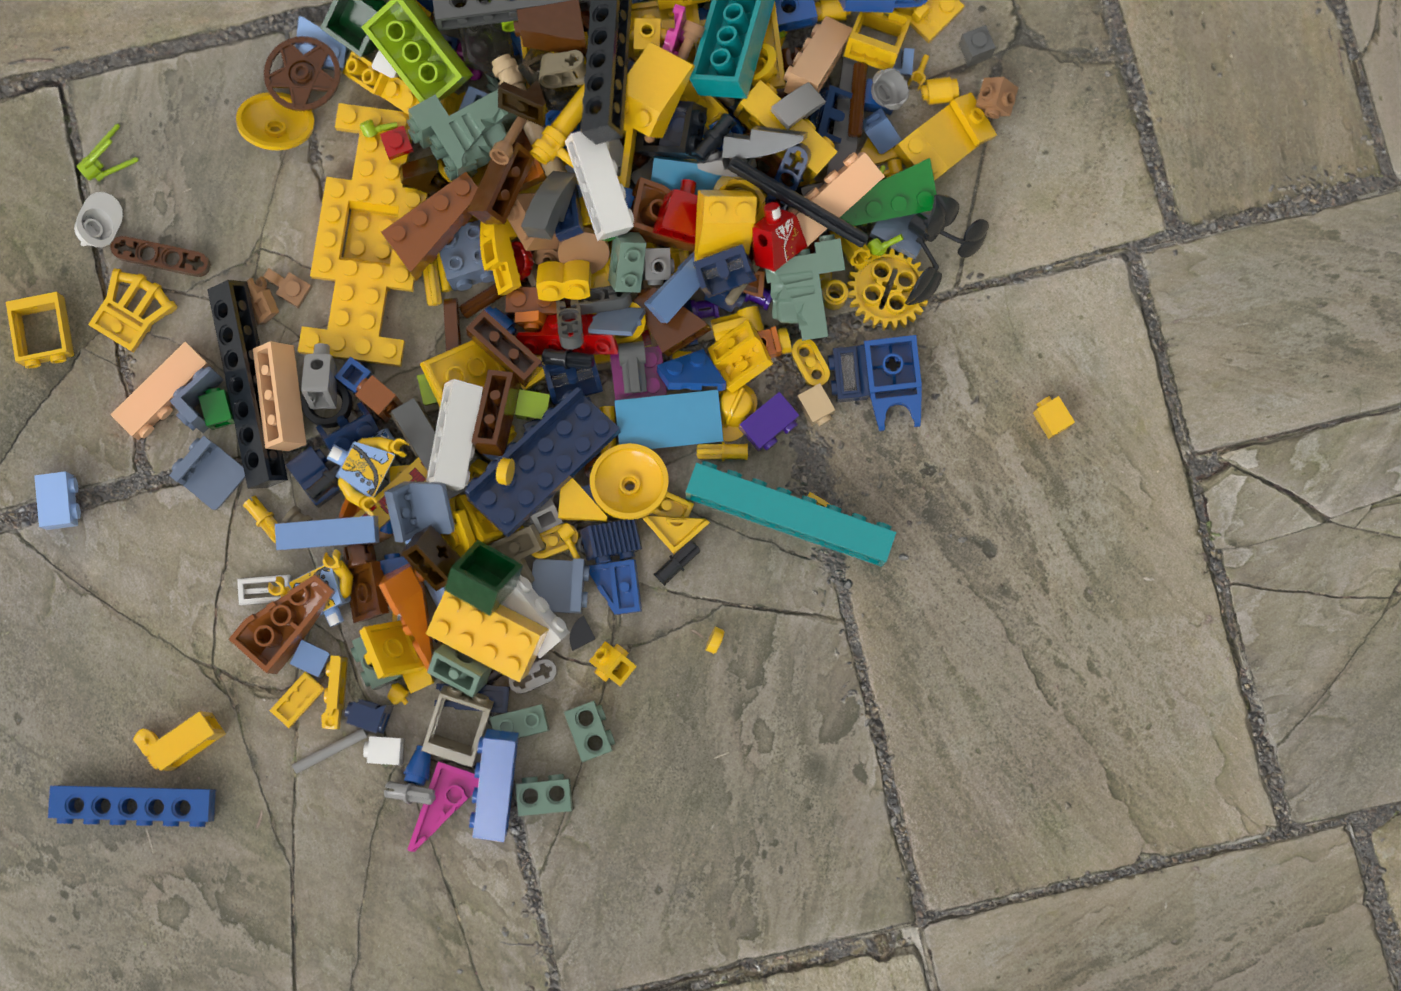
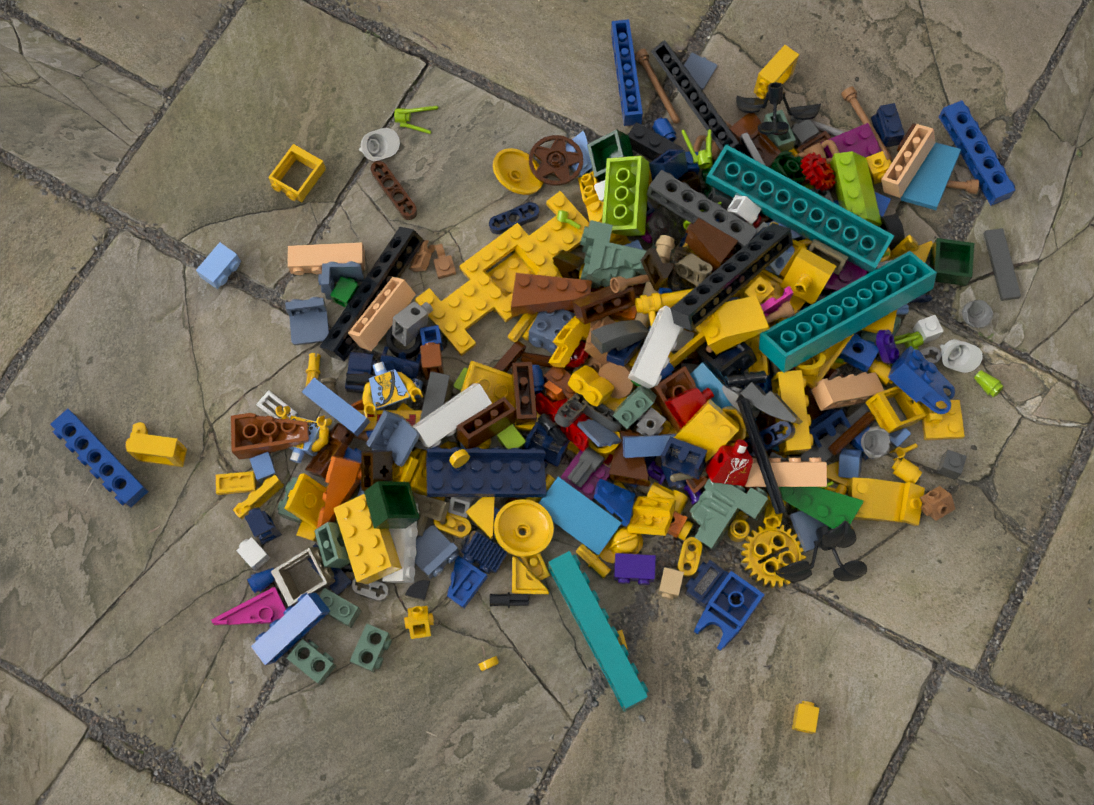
camera: 45 degrees right, 10 degrees down
yellow plate [88,268,177,353] -> none
light grey bar [292,728,368,774] -> none
red plate [379,125,414,160] -> none
light grey axle [384,781,436,805] -> none
yellow piece [387,682,409,705] -> none
yellow hand [558,523,580,559] -> none
light grey slope [770,82,826,130] -> none
lime hand [867,234,904,256] -> none
none -> dark blue beam [489,202,539,234]

